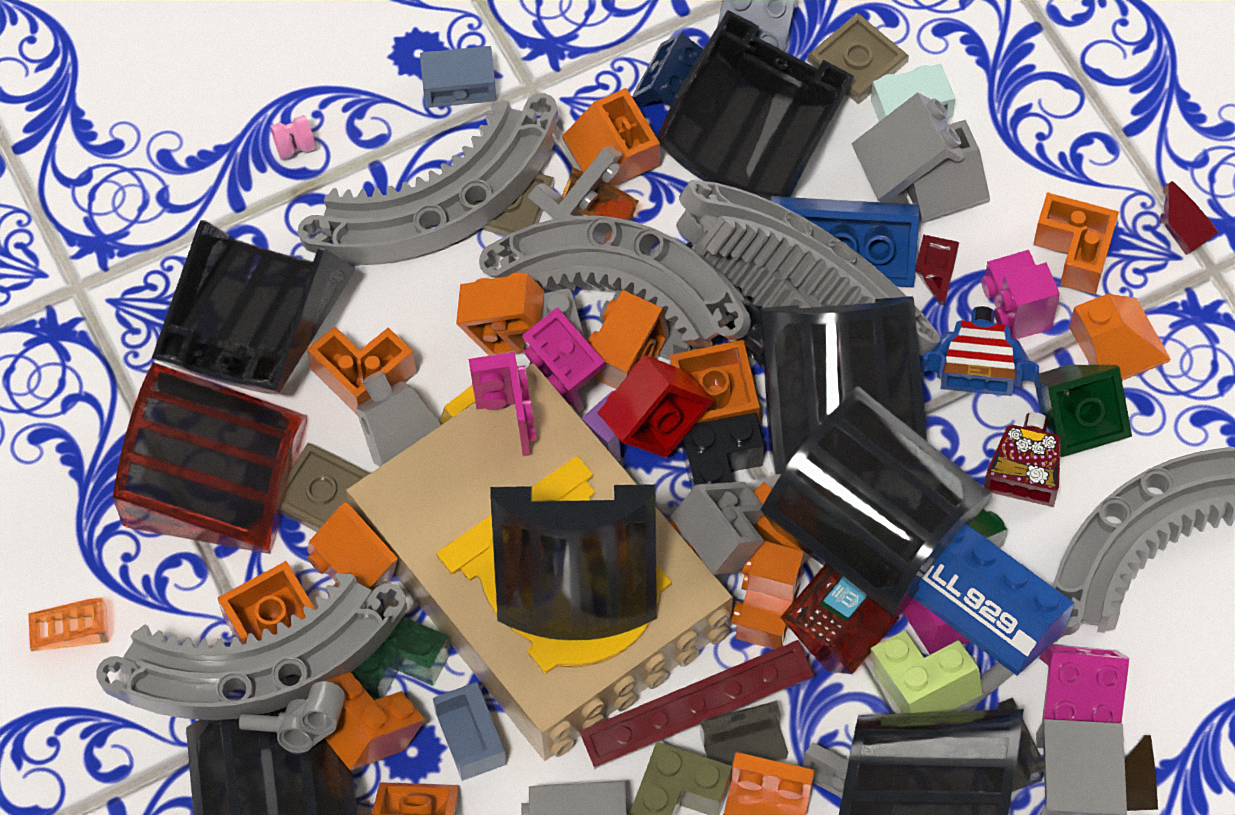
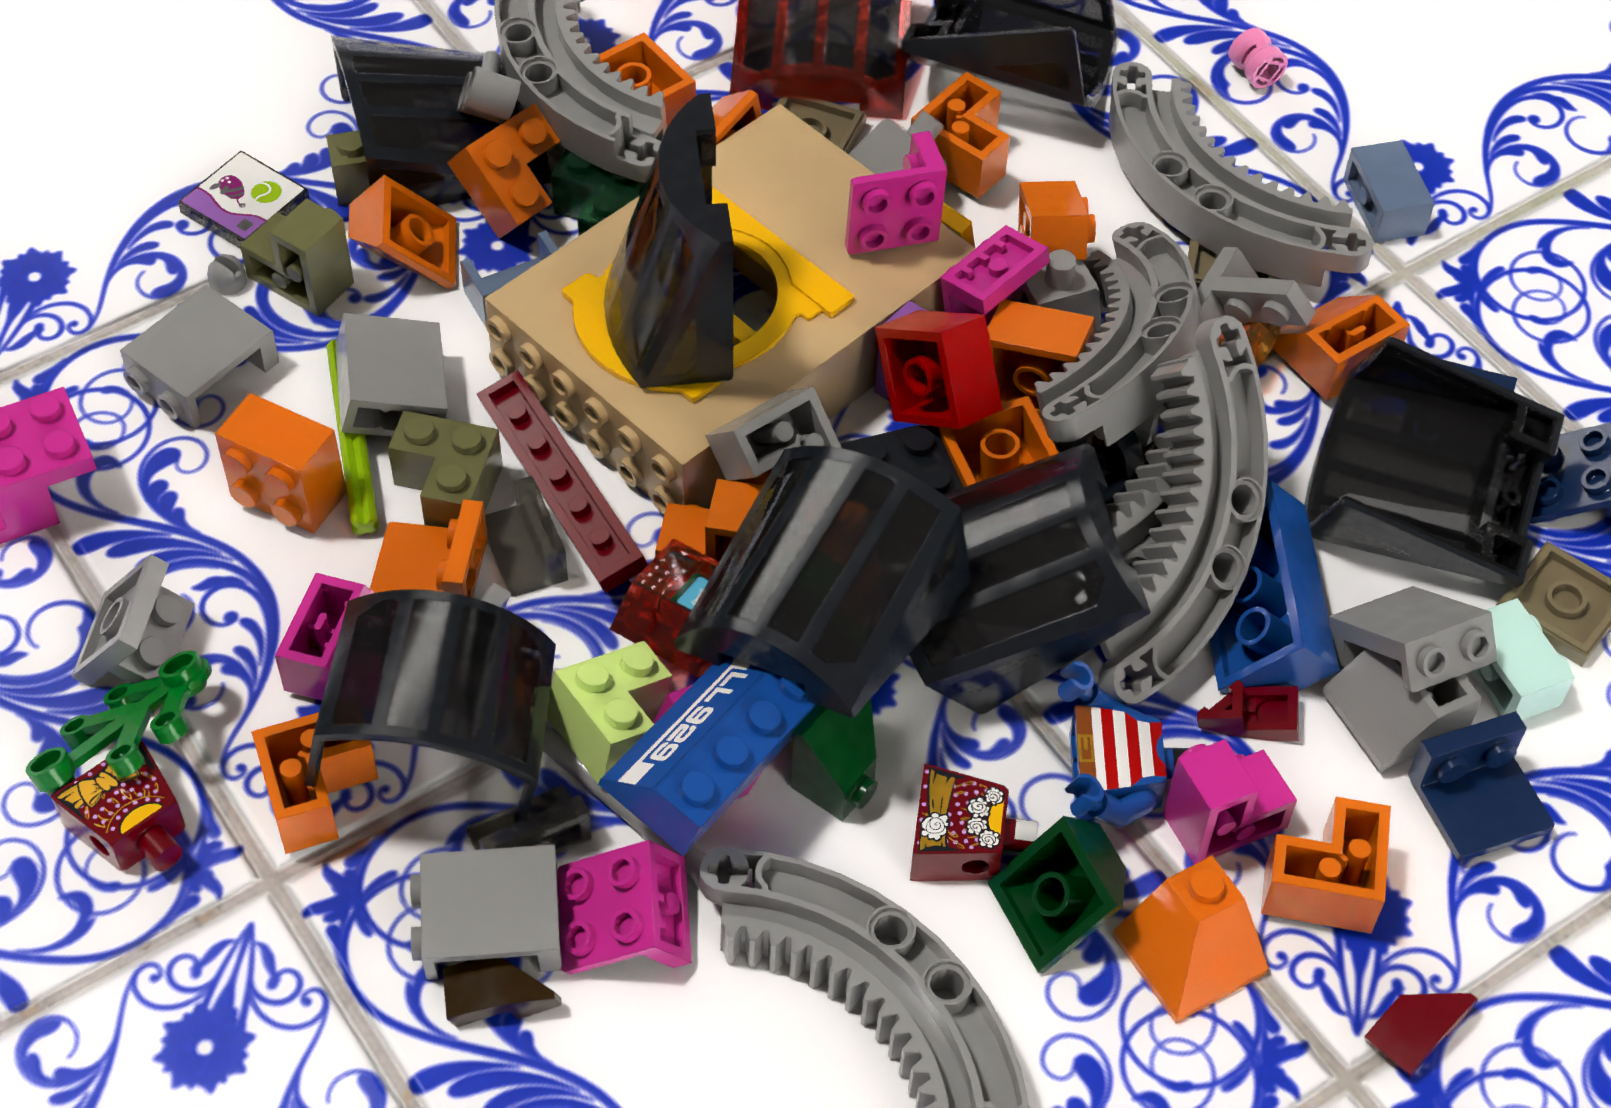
camera: 80 degrees right, 10 degrees down
none -> dark blue bracket [1408,711,1555,861]

